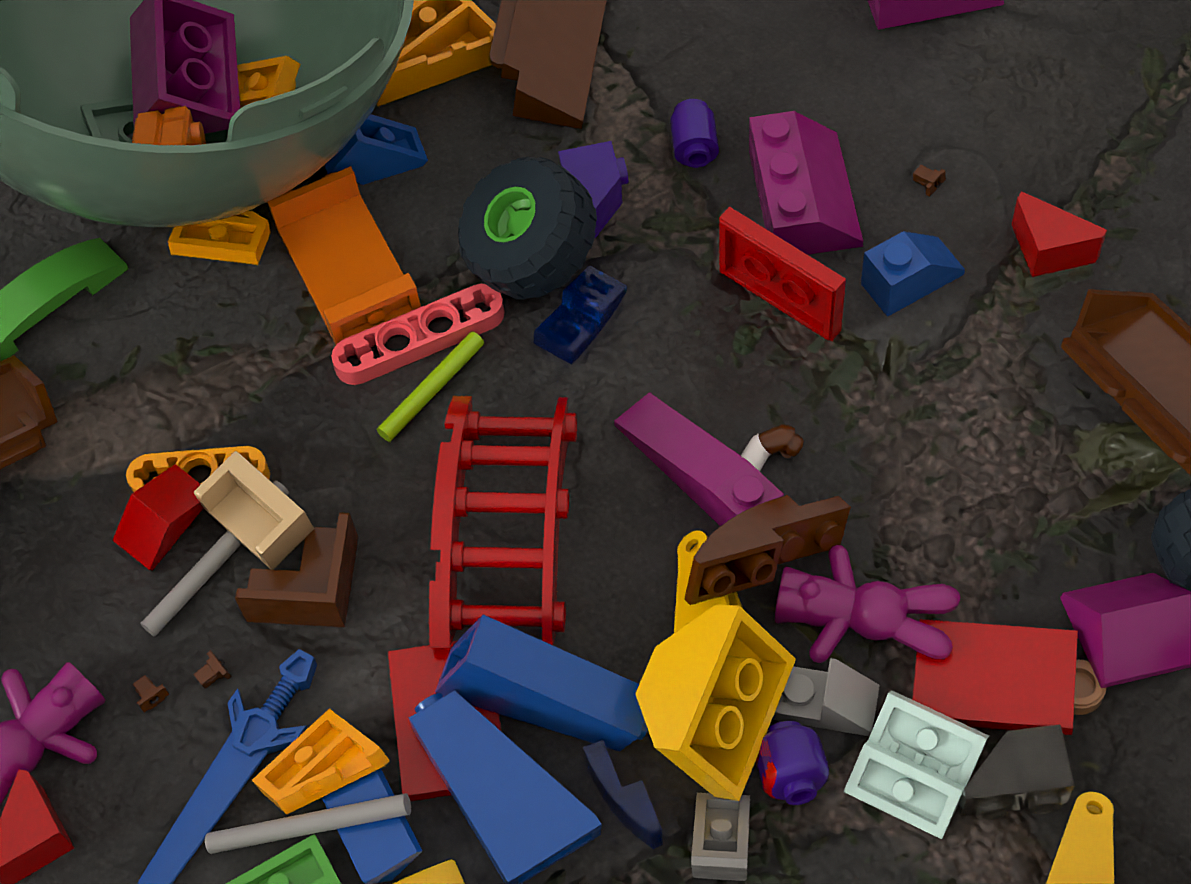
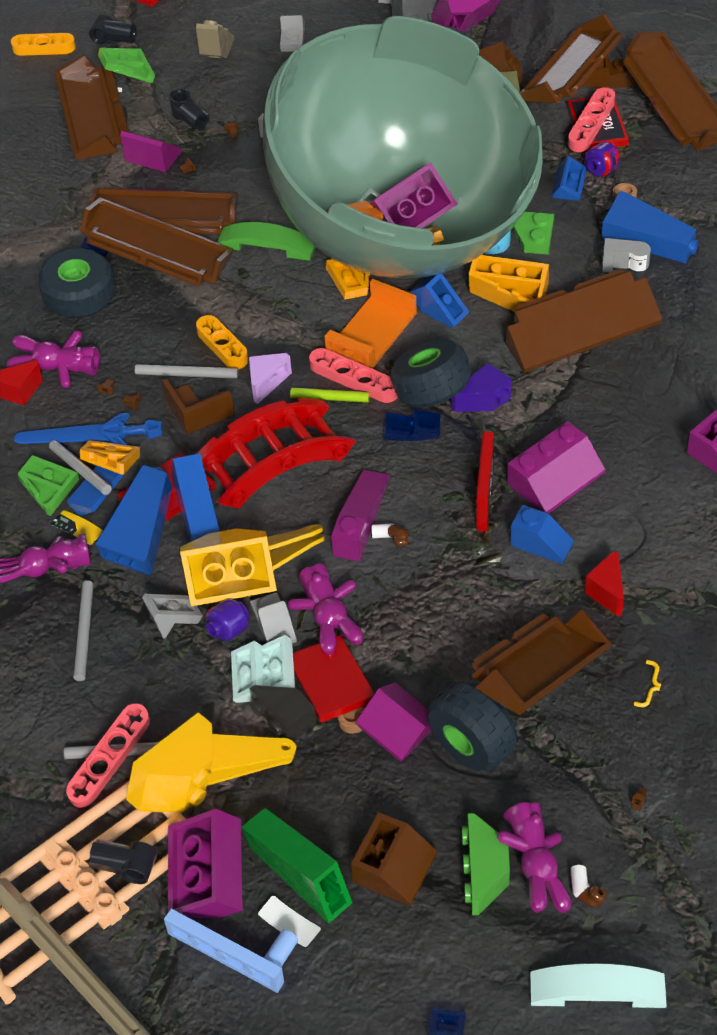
camera: 55 degrees right, 10 degrees down
red slope [112,464,203,571] -> none
tan panel [194,451,314,570] -> none
clear blue slope [583,740,663,849] -> none
dark purple brick [670,99,719,168] -> none
reddish brown slope [684,495,851,605] -> none
reddish brown piece [913,165,946,197] -> none
none -> lavender slope [249,353,292,404]

